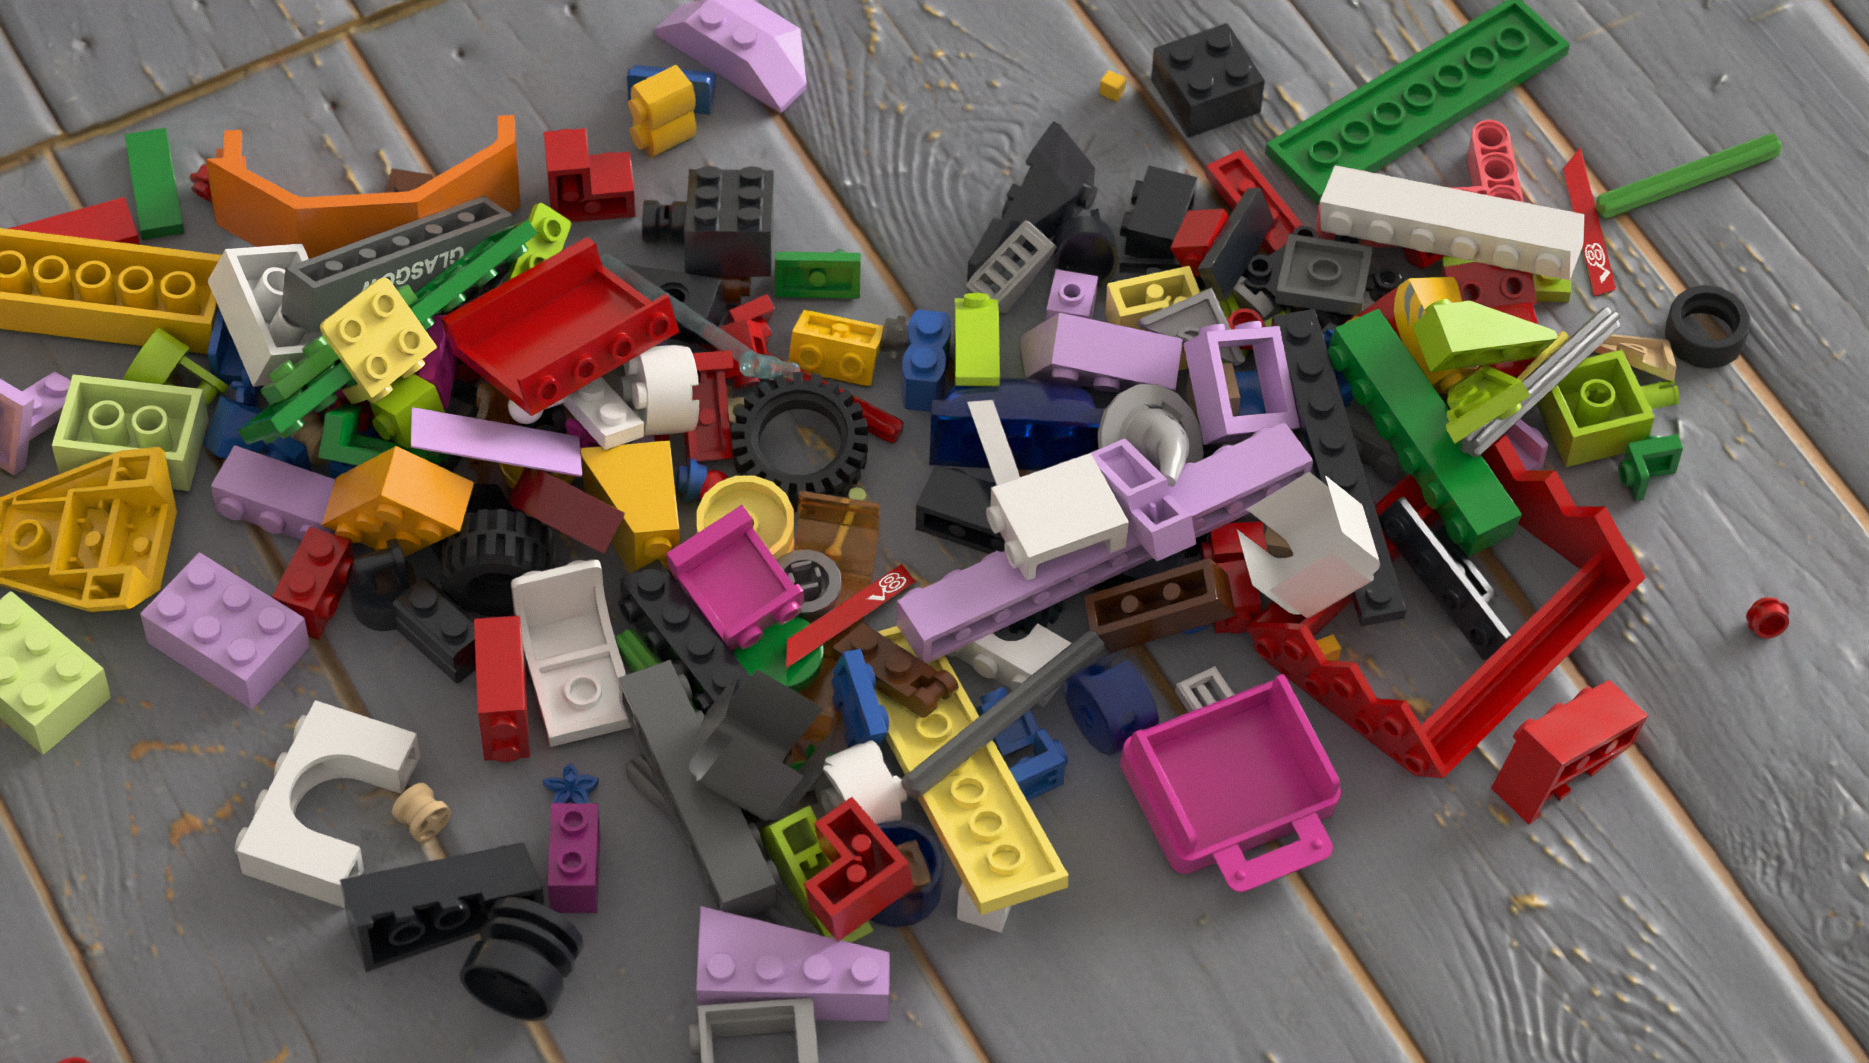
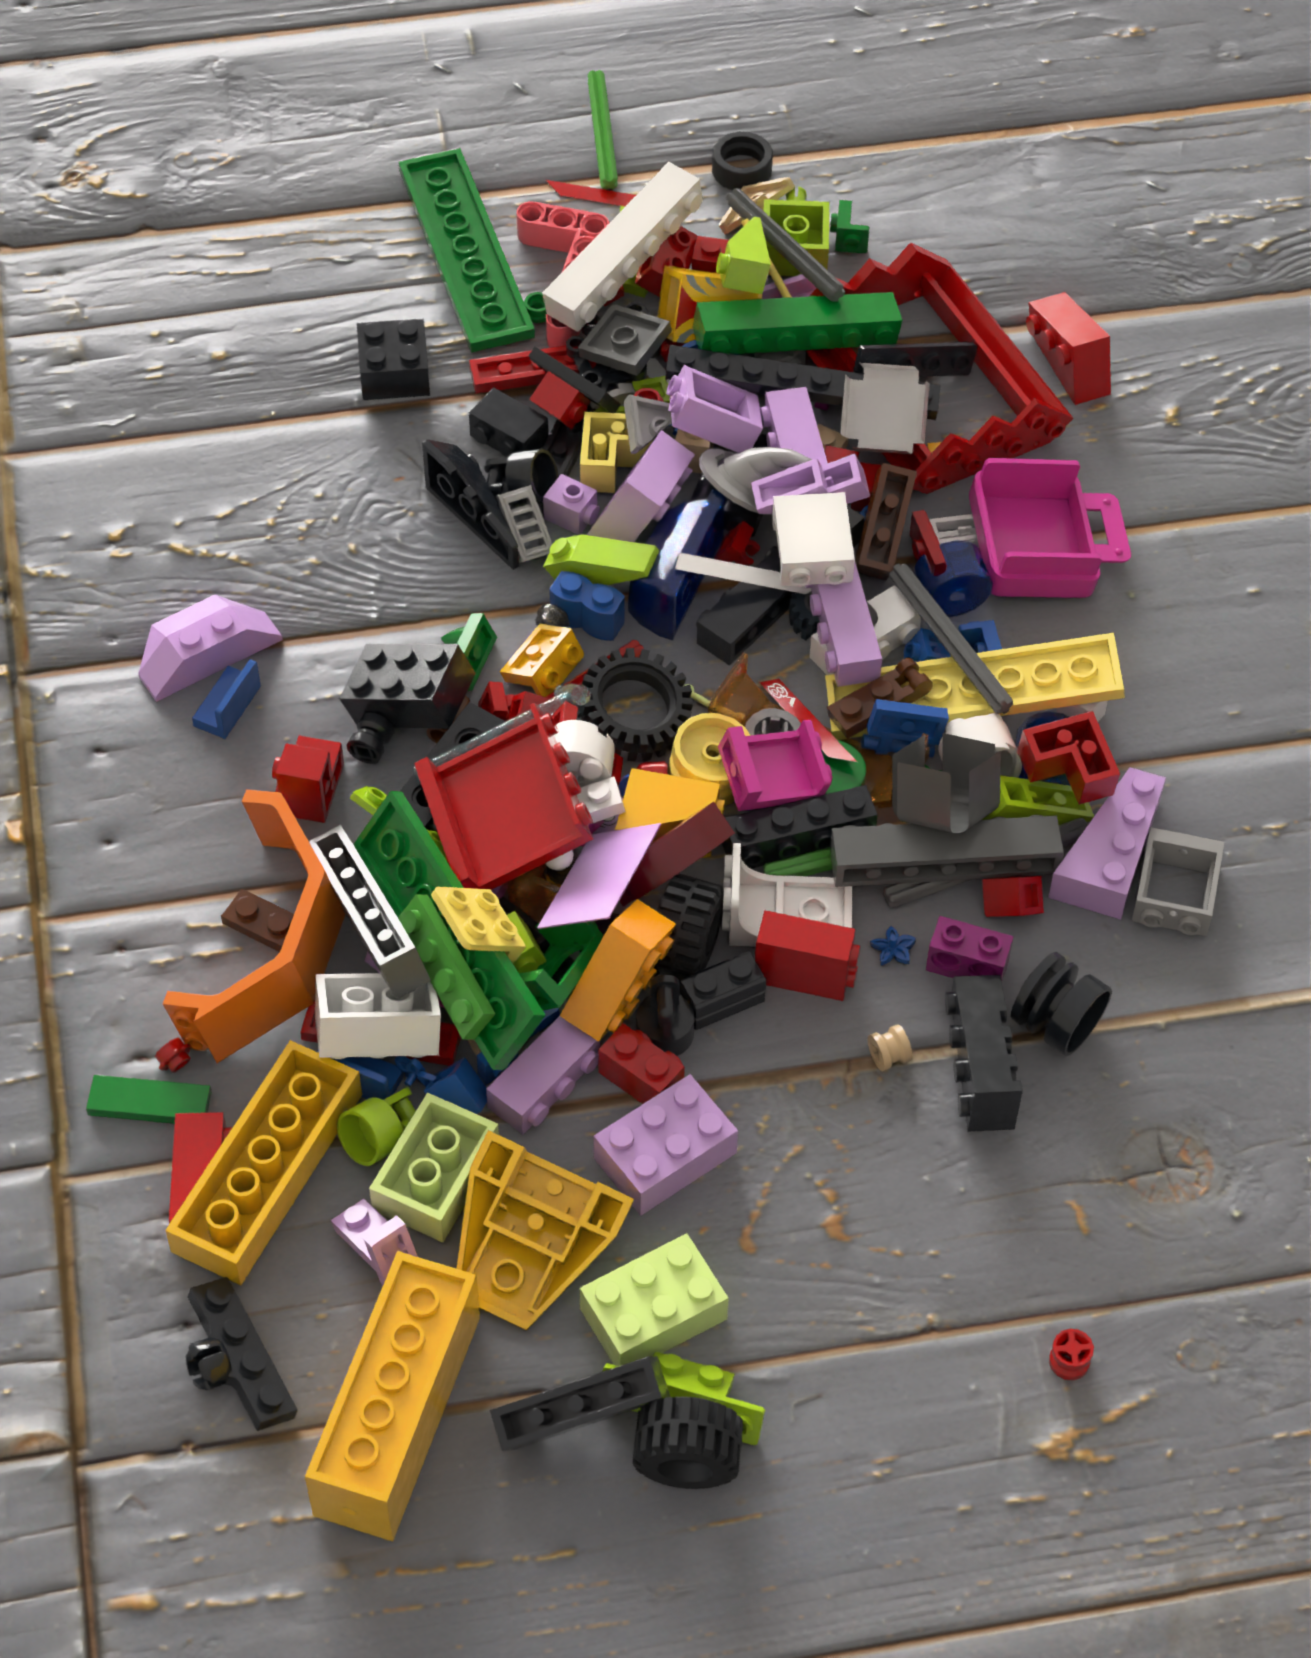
camera: 70 degrees left, 0 degrees up
white arch [235,700,420,908] -> none
yellow brick [628,65,697,158] -> none
yellow piece [1099,70,1126,102] -> none
lime wing [1446,365,1531,443] -> none
red plate [1746,597,1789,638] -> none
none -> red plate [909,509,948,587]
none -> red panel [982,876,1044,917]

